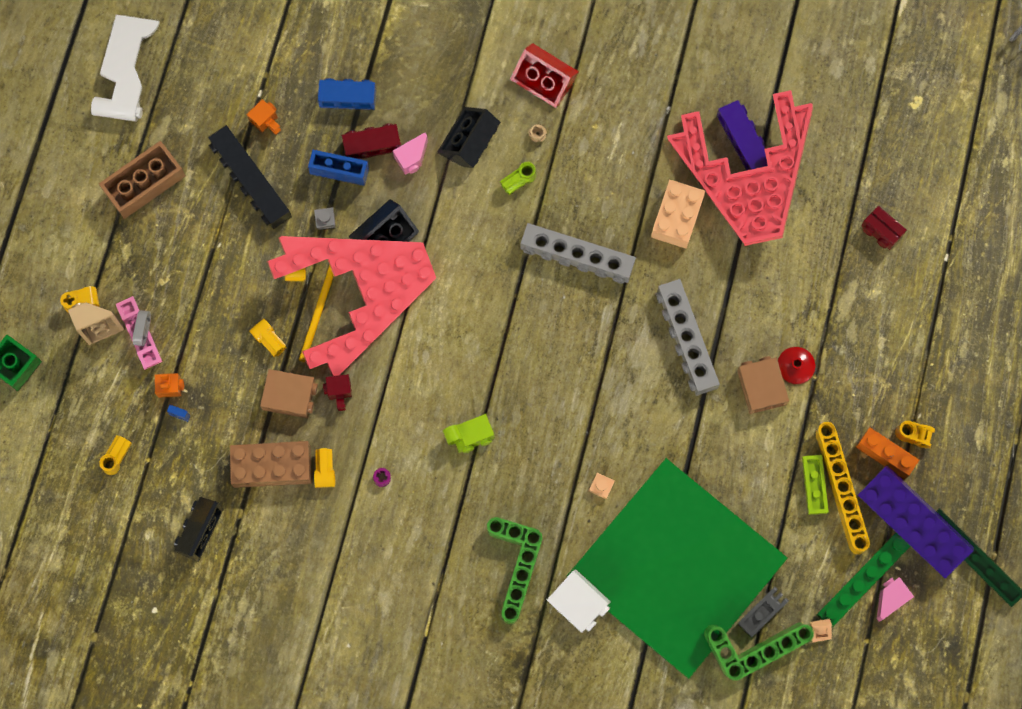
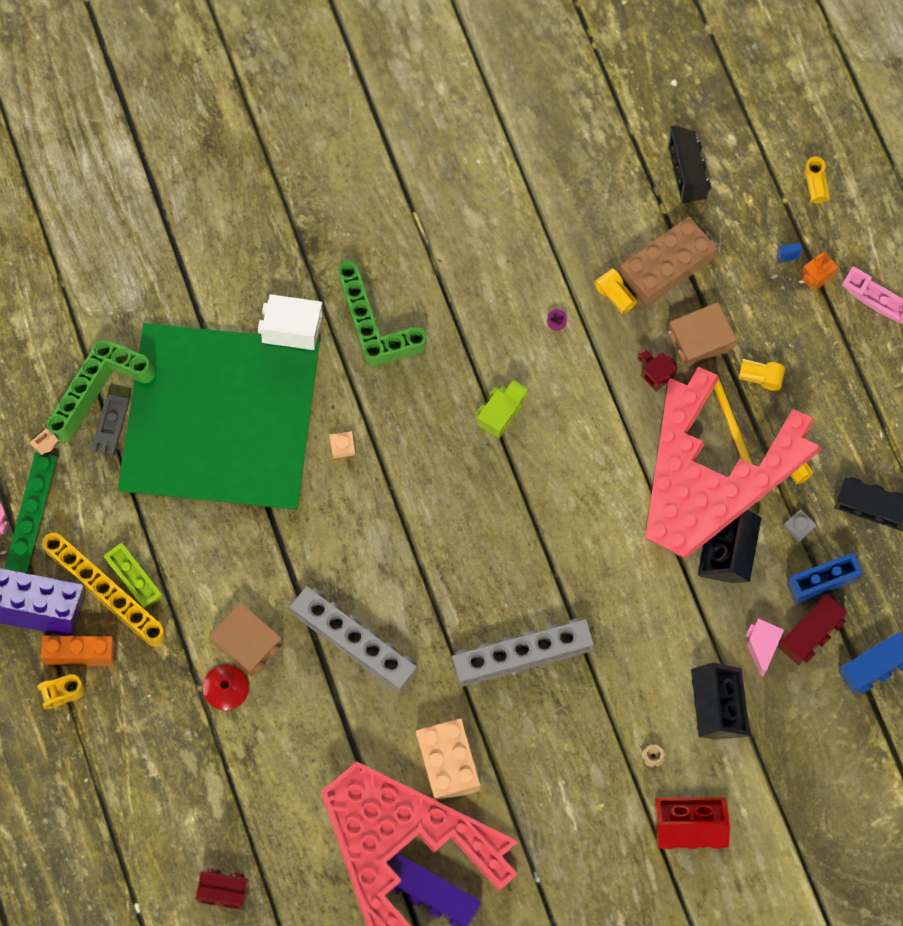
camera: 145 degrees right, 5 degrees down
light grey beam [133,310,151,346] -> none
lime piece [500,162,536,195] -> none

